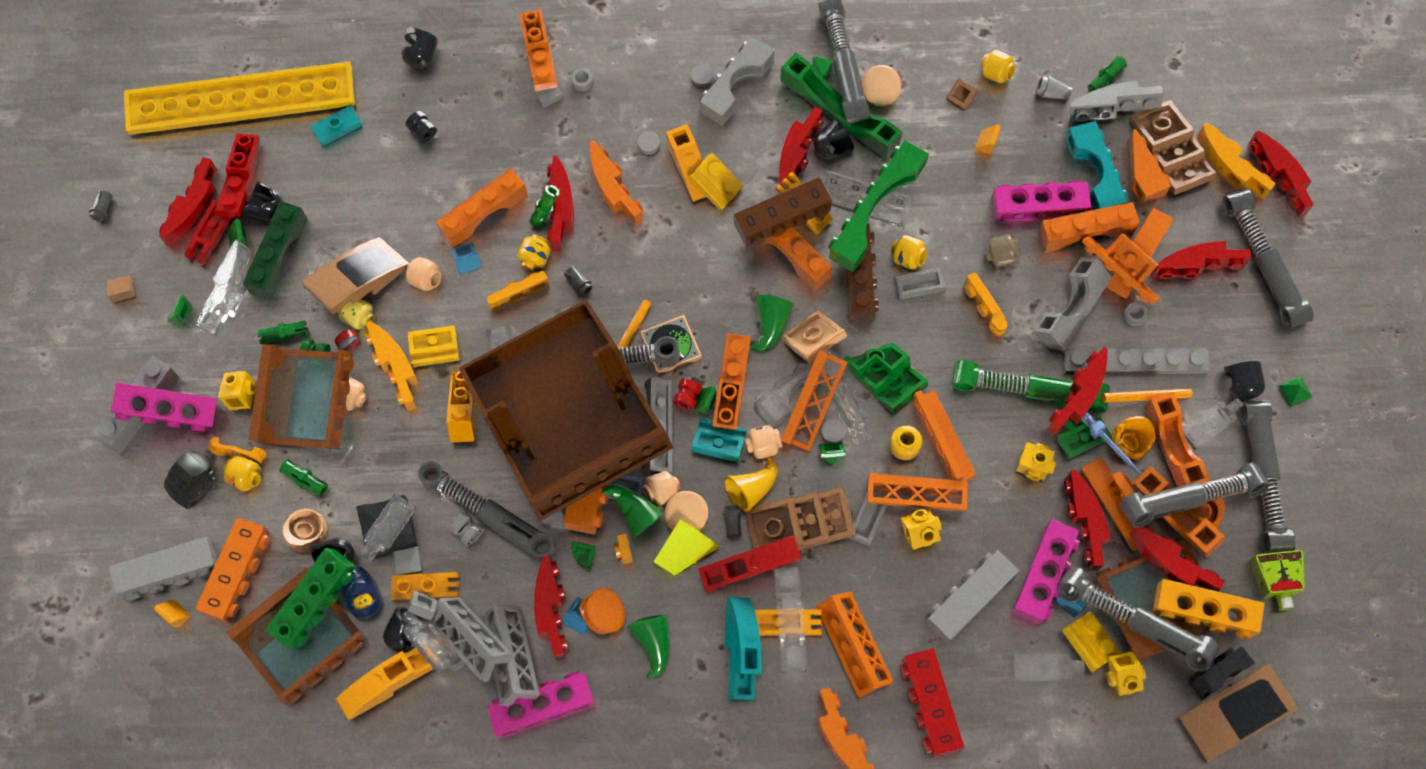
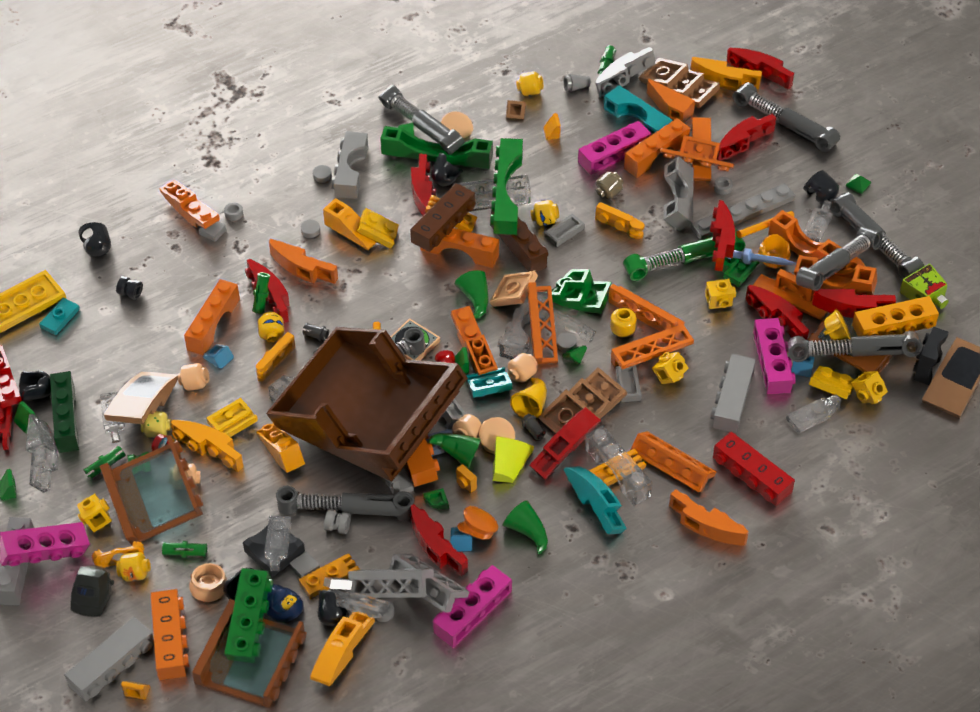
camera: 30 degrees left, 20 degrees down
none -> yellow piece [824,310,851,341]

